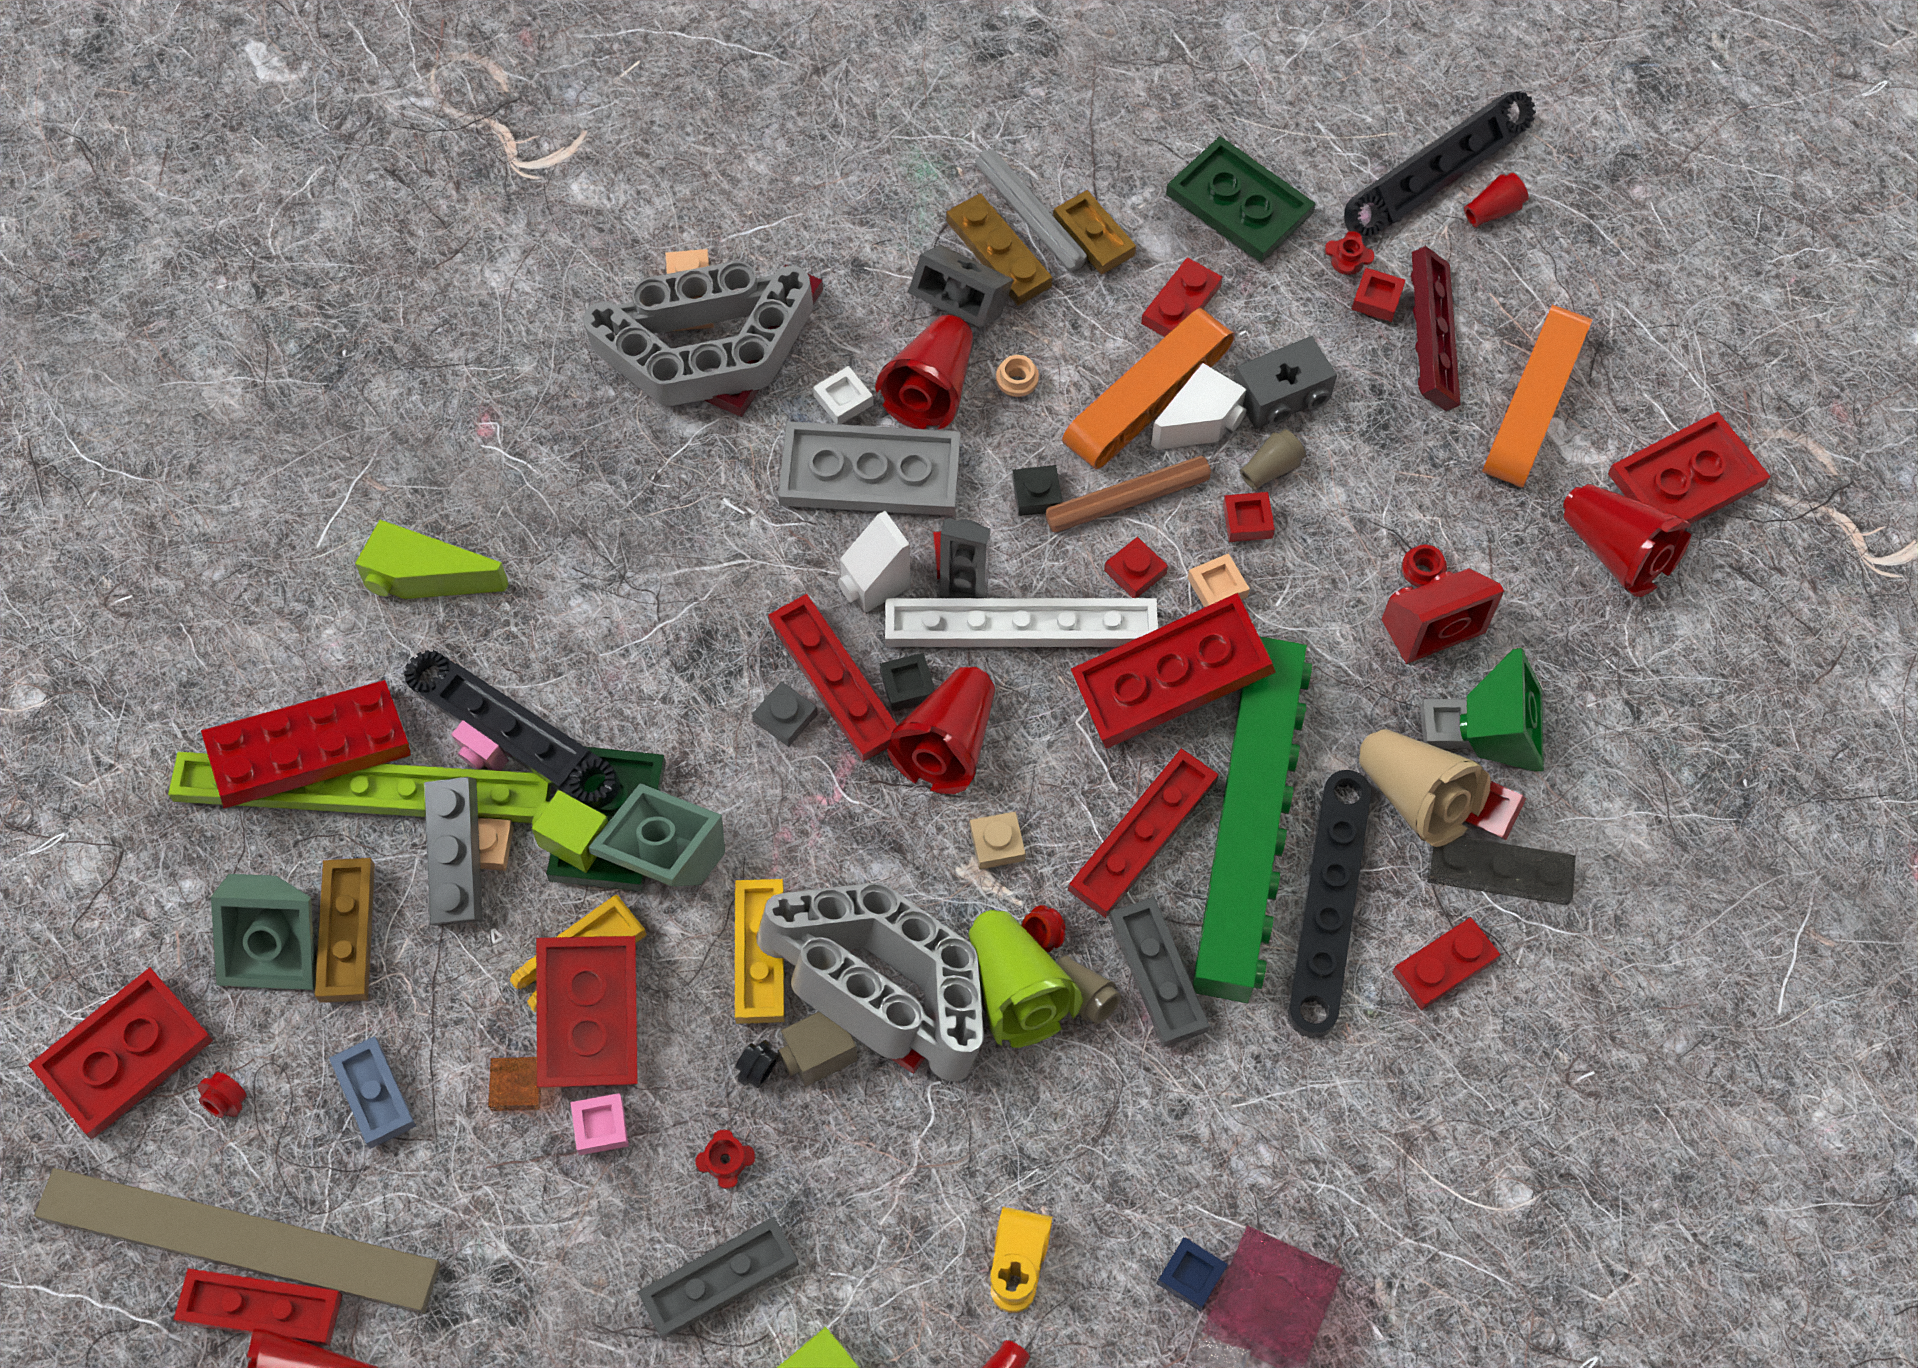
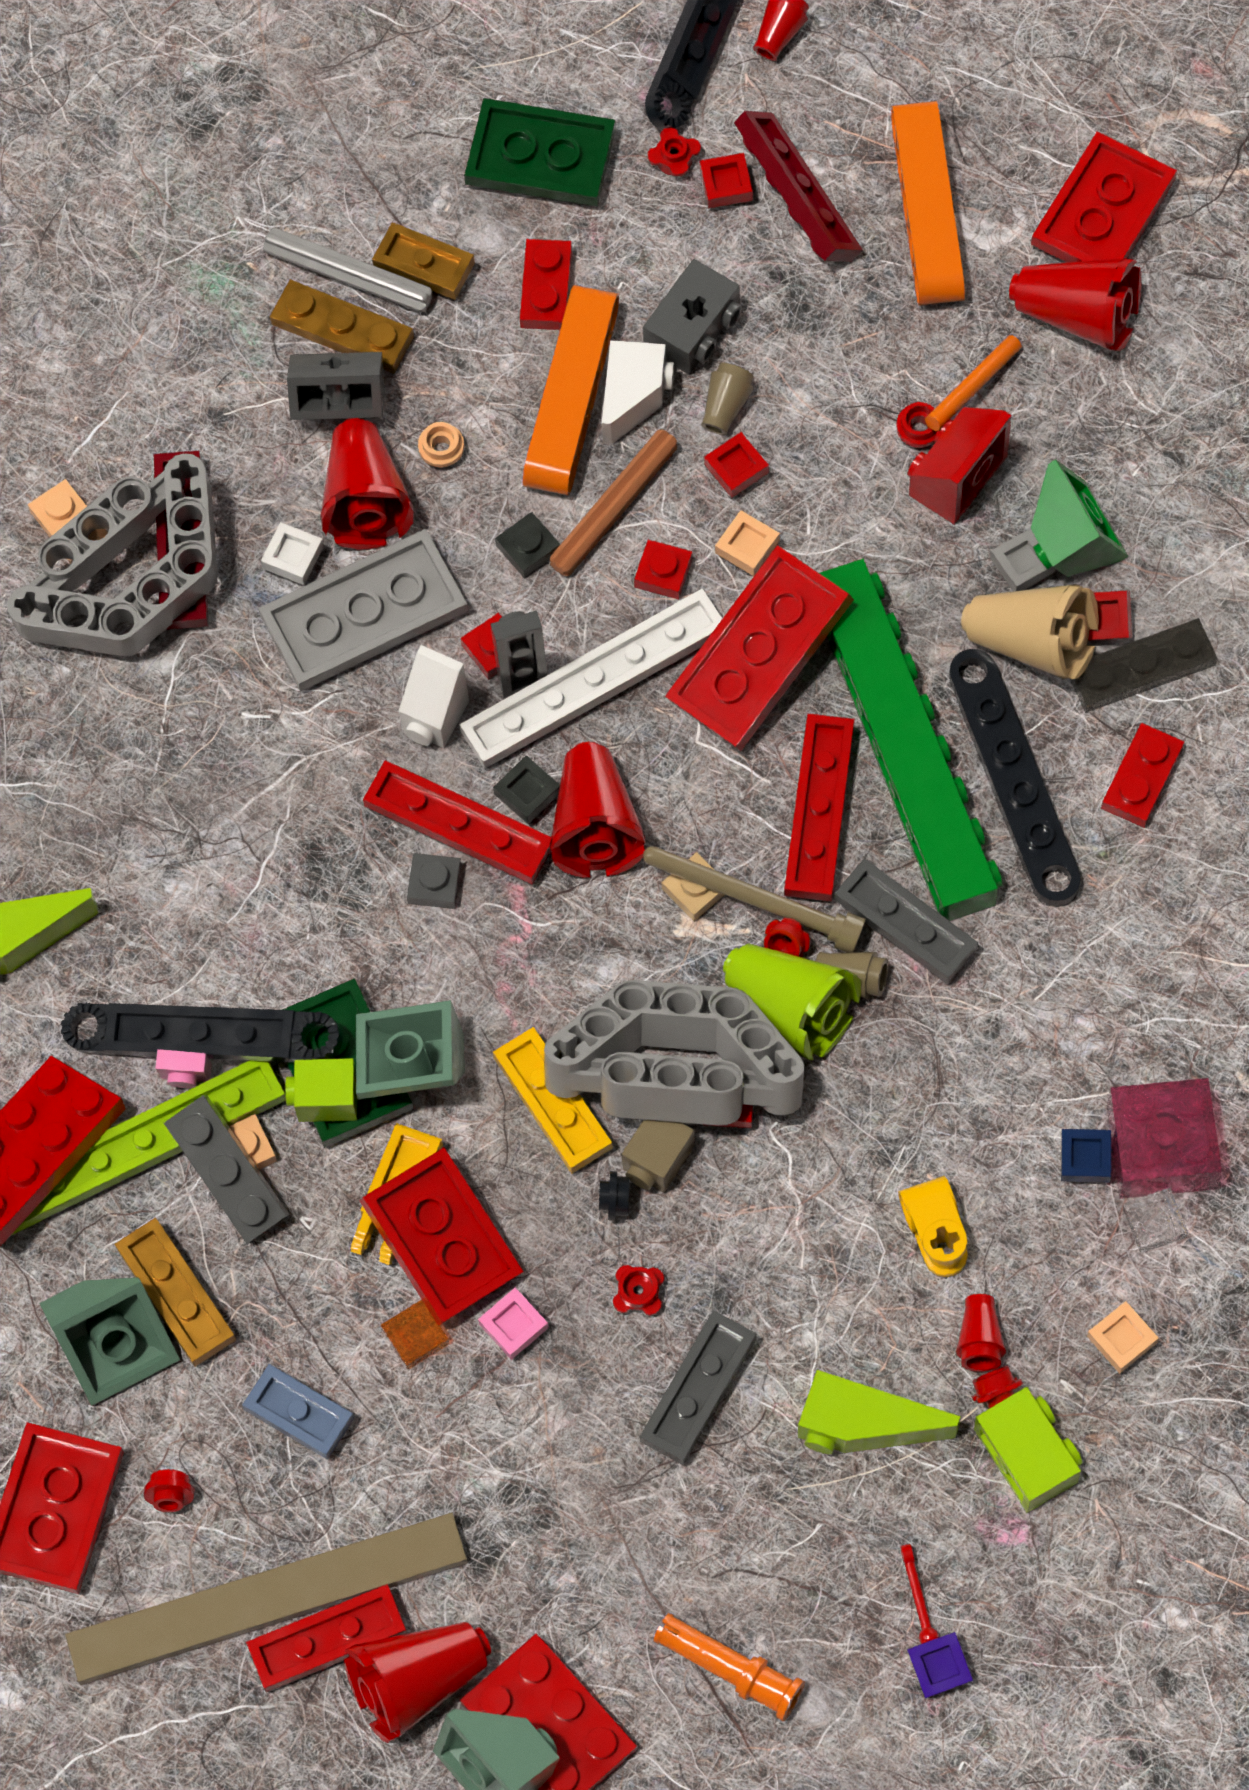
camera: 25 degrees left, 5 degrees up
none -> dark tan piece [643,846,866,953]
none -> orange bar [925,335,1022,431]

